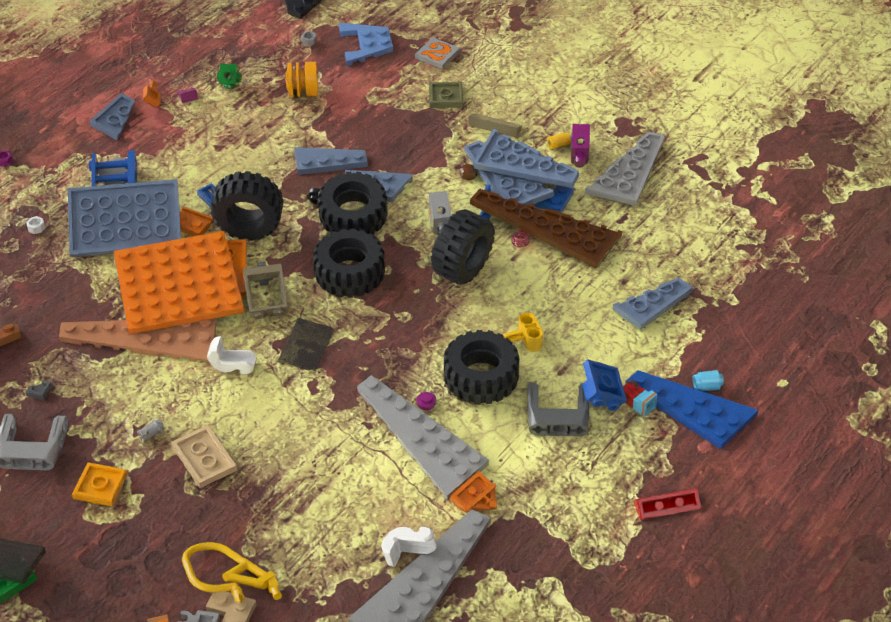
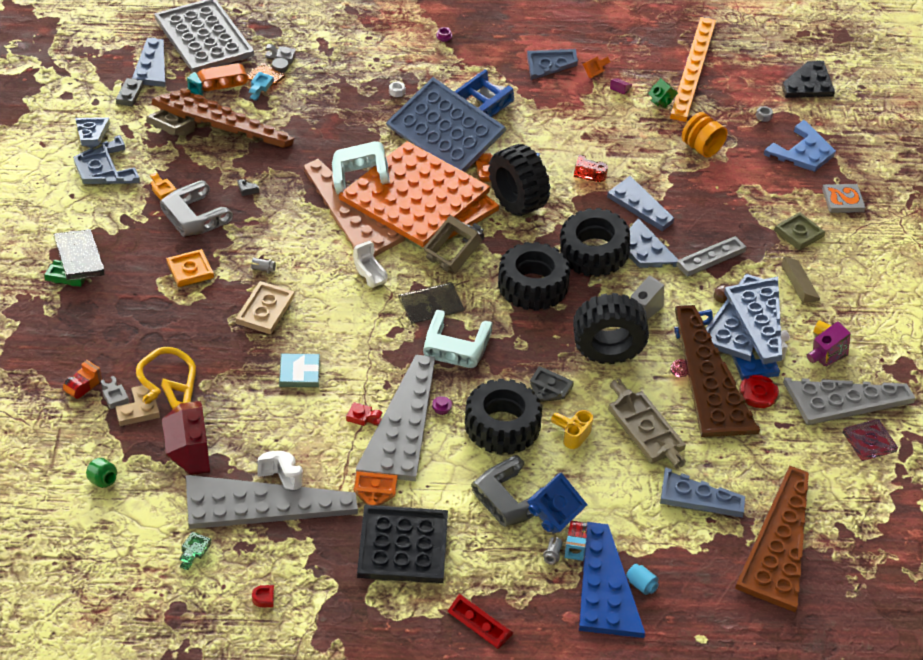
camera: 50 degrees right, 0 degrees up
none -> dark red wedge [162,401,210,475]
none -> tile [279,353,320,387]
none -> light aqua connector [332,142,390,195]
none -> red plate [346,402,383,426]
none -> black plate [357,505,448,584]
none -> light aqua connector [423,310,493,368]
none -> dark grey slope [530,366,574,402]
none -> light grey pin [543,537,563,565]
none -> clear red leg [573,154,608,182]
none -> dark tan plate [608,378,686,469]
none -> light orange plate [670,17,716,122]
none -> light grey plate [676,236,746,277]
none -> dark orange wing [735,465,809,612]
none -> red tile [739,375,779,408]
none -> tile [843,419,898,461]

